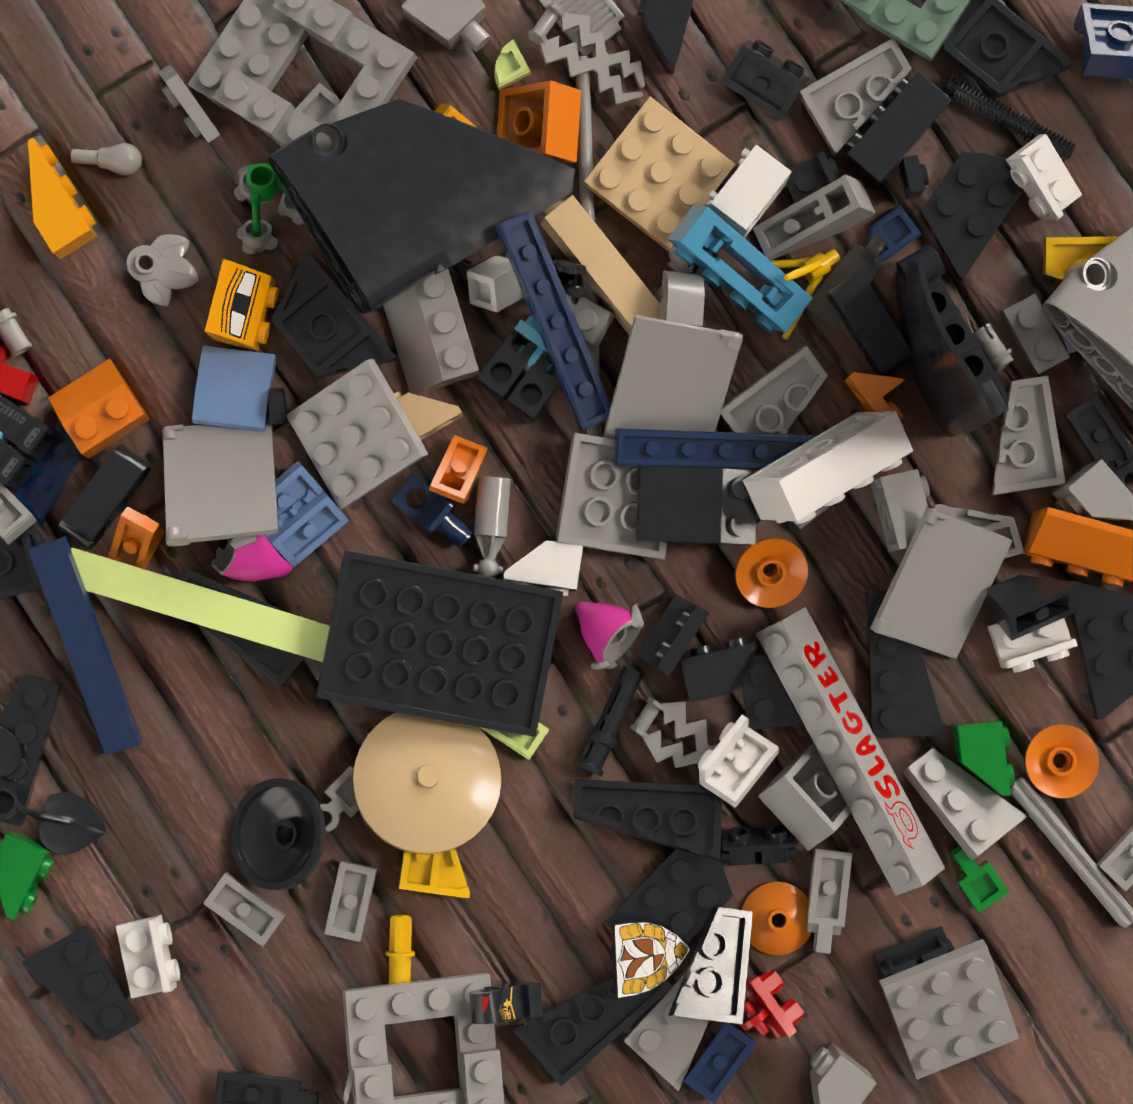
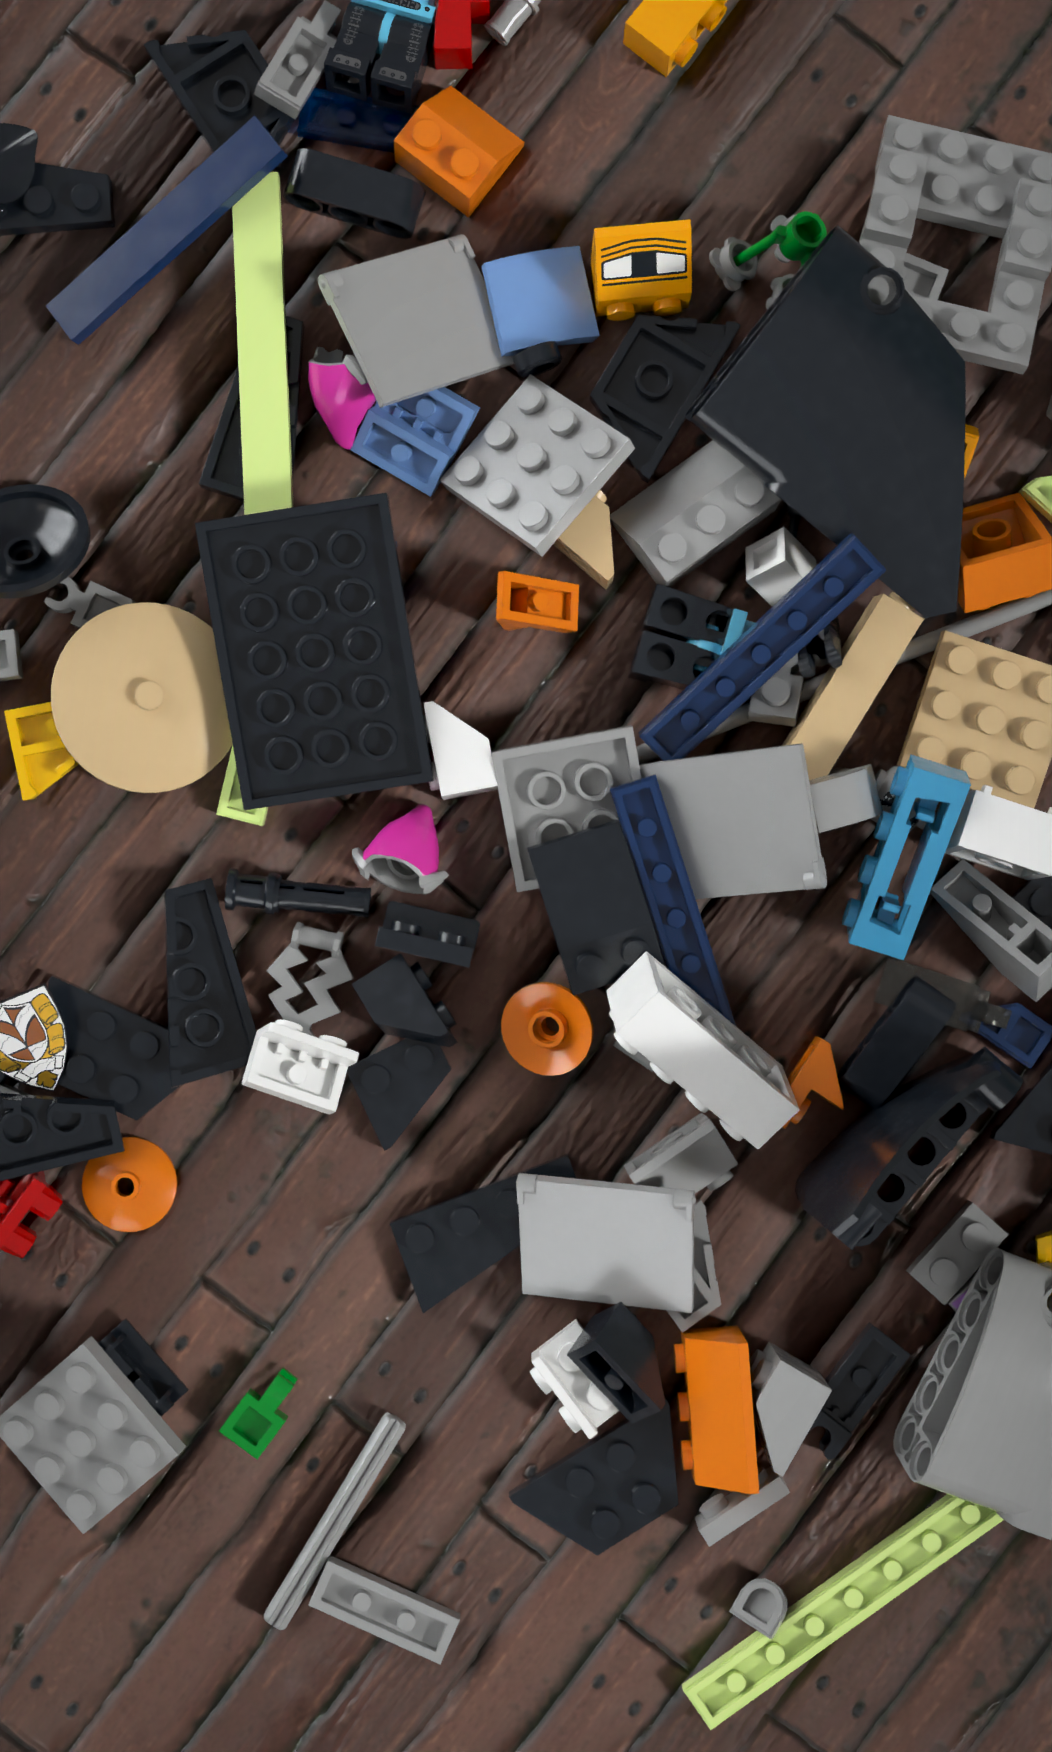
camera: 70 degrees right, 0 degrees up
light grey piece [71,143,142,176] -> none
orange slope [108,507,165,569] -> none
light grey plate [126,234,199,306] -> none
light grey wing [158,65,220,143] -> none
dark blue bracket [392,474,473,548] -> none
light grey wheel [473,476,511,578] -> none
light grey wing [720,346,828,434] -> none
black hinge [721,824,797,866] -> none
light grey brick [756,607,945,896] -> none
light grey slope [758,742,851,851] -> none
yellow plant [771,249,840,340] -> none
light grey hinge [806,848,852,954] -> none
light grey wing [902,748,1027,860] -> none
green slope [952,720,1015,796] -> none
light grey pin [973,323,1014,372] -> none
light grey wing [991,376,1066,496] -> none
orange dish [1025,724,1099,798] -> none

